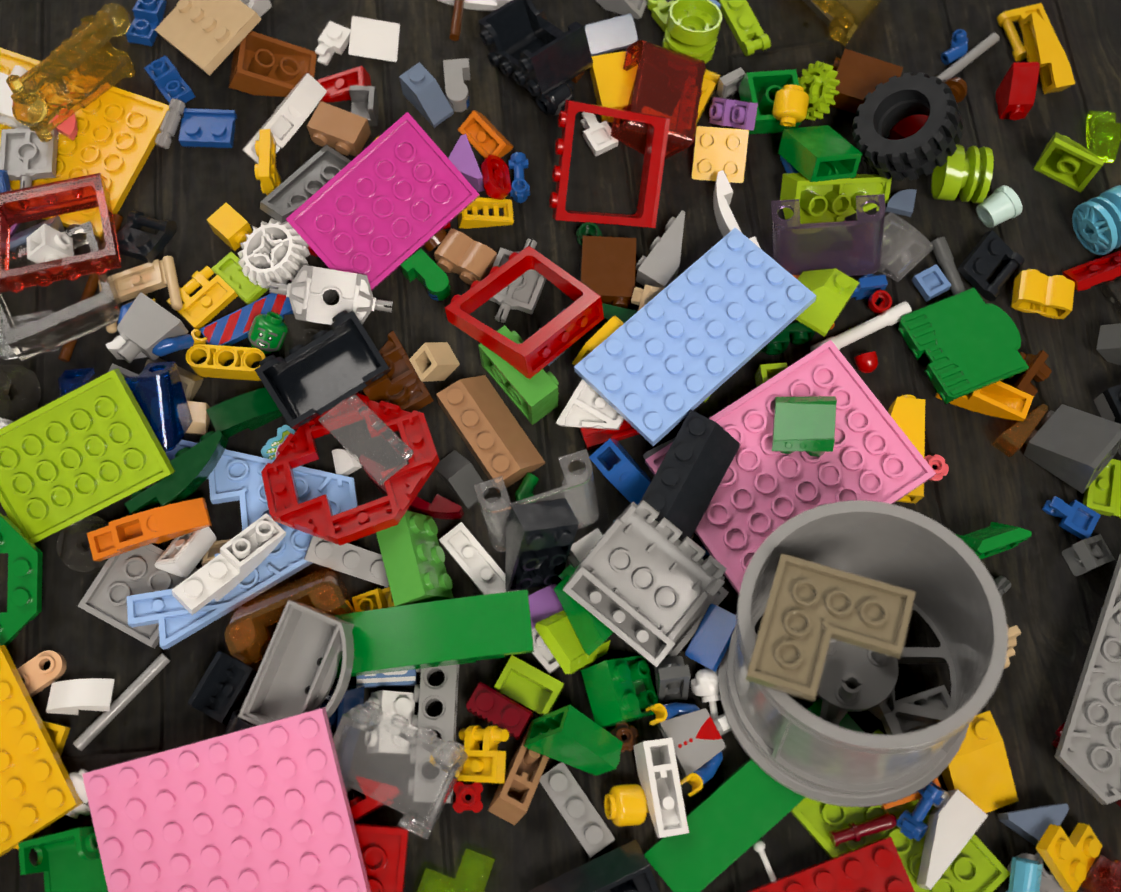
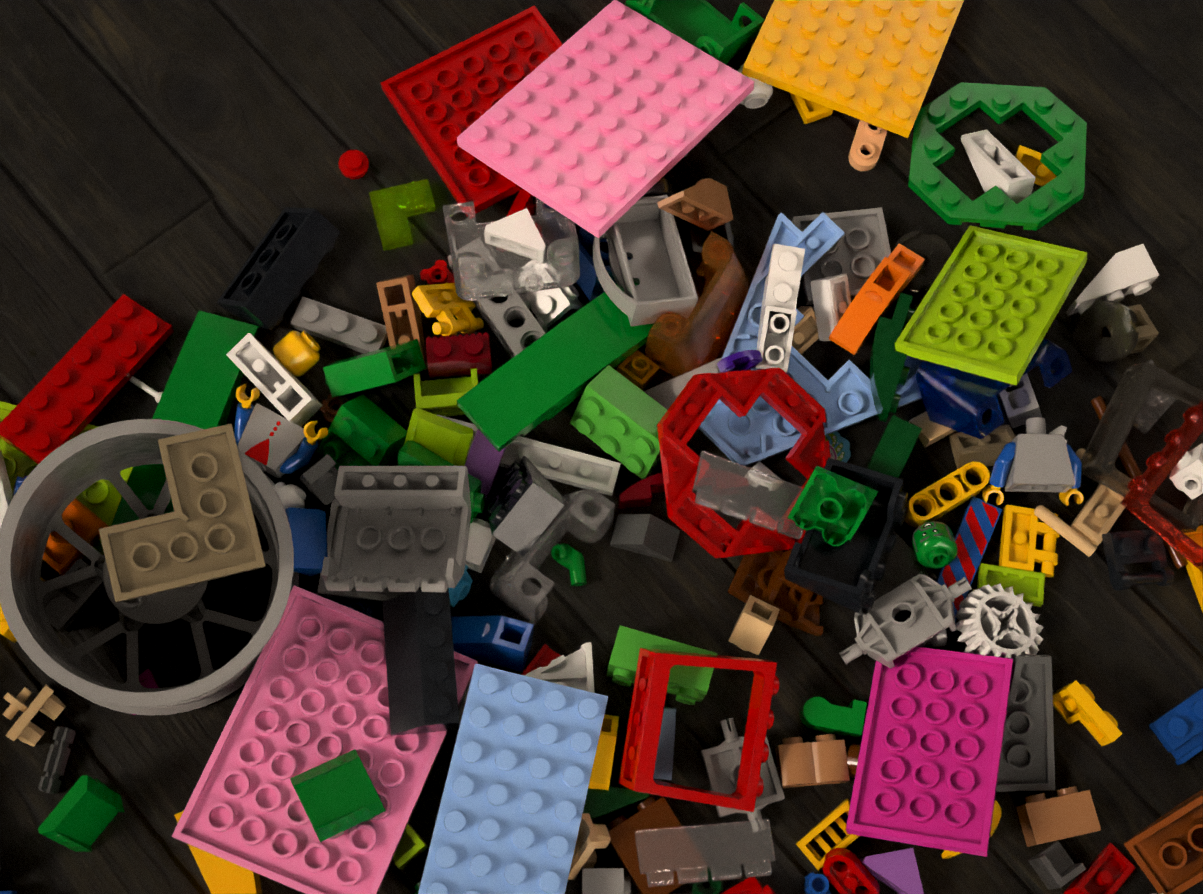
camera: 140 degrees right, 0 degrees up
white slope [46,678,115,715] -> none
light grey piece [73,653,171,751] -> none
yellow brick [207,203,253,251] -> none
white slope [242,73,327,164] -> none
medium nougat slope [436,375,545,493] -> none
coral plate [924,454,949,481] -> none
none -> white slope [484,208,546,263]
none -> clear windscreen [635,819,776,887]
none -> medium nougat slope [657,178,734,231]
none -> dark purple tile [717,350,763,373]
none -> green slope [788,466,878,546]

